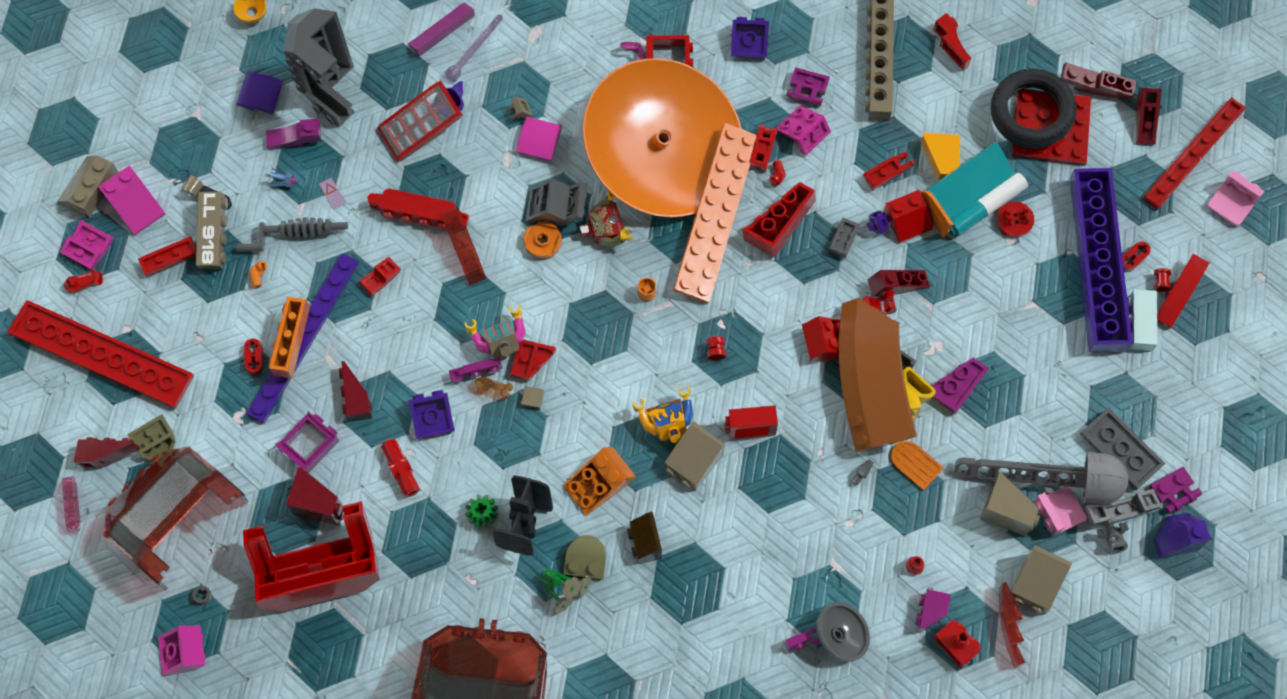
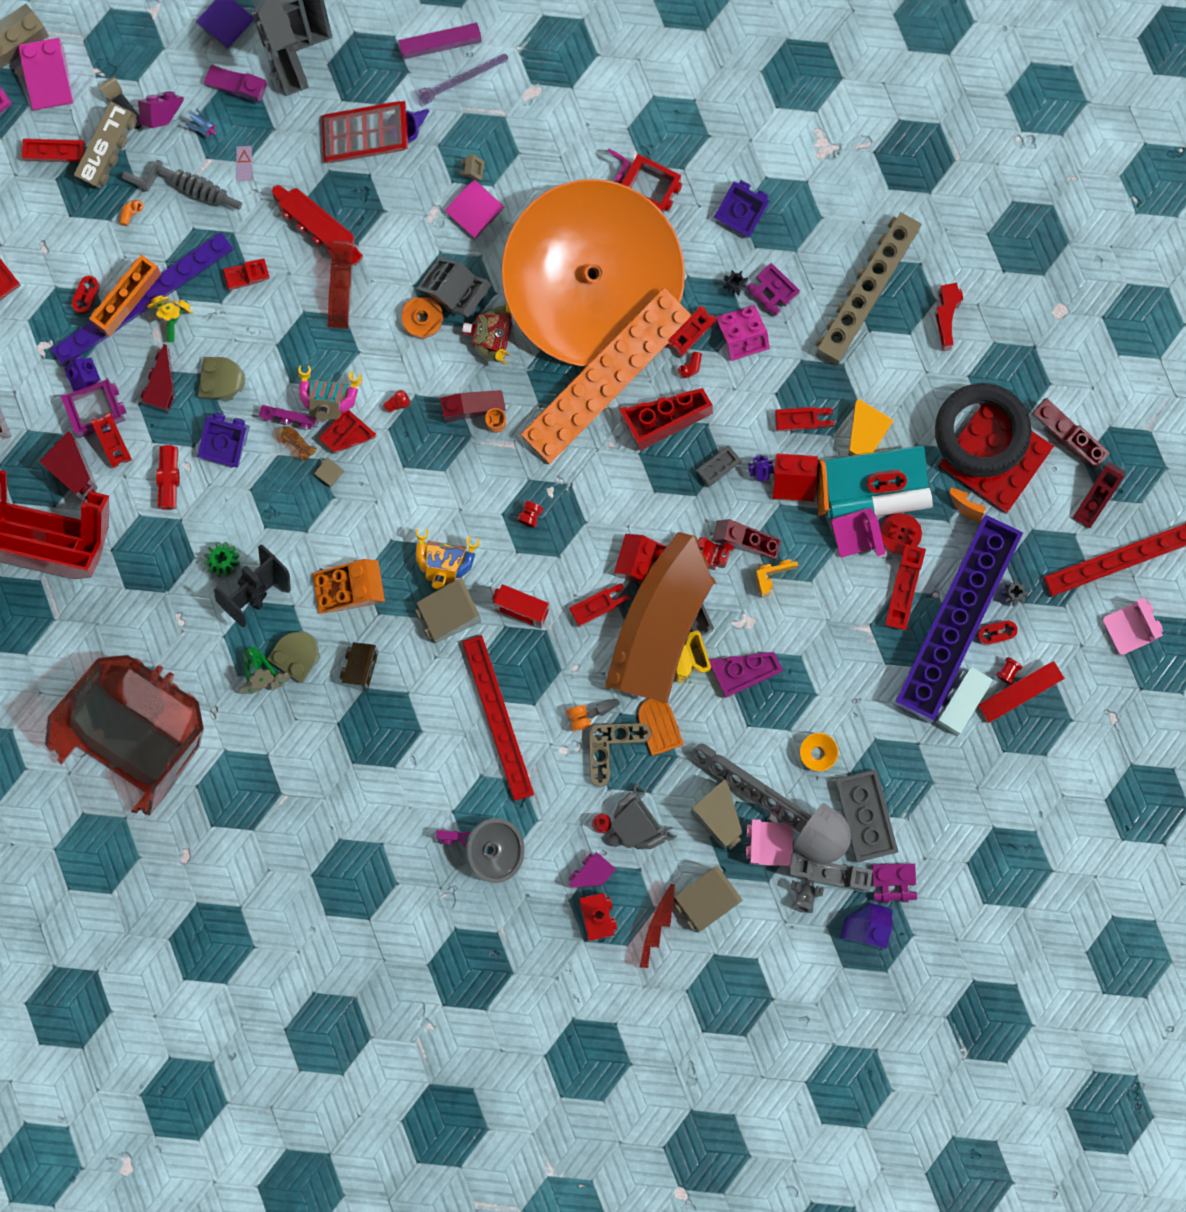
camera: 25 degrees right, 10 degrees up
none -> dark purple brick [64,357,101,391]
none -> red plate [91,412,132,468]
none -> magenta slope [138,91,184,128]
none -> yellow plant [147,295,193,342]
none -> olive slope [198,357,245,402]
none -> red piece [383,389,411,413]
none -> dark red slope [440,390,506,423]
none -> red tile [462,635,535,802]
none -> orange wheel [565,705,592,732]
none -> red hinge [569,583,630,627]
none -> dark tan beam [589,723,651,787]
none -> dark grey torso [609,784,677,850]
none -> black gear [723,270,748,297]
none -> light orange bracket [755,559,798,598]
none -> light orange piece [800,733,839,772]
none -> dark pink bracket [831,508,886,558]
none -> red beam [866,470,907,493]
none -> red slope [885,544,926,630]
none -> orange slope [949,487,986,523]
none -> dark grey gear [1001,579,1029,607]

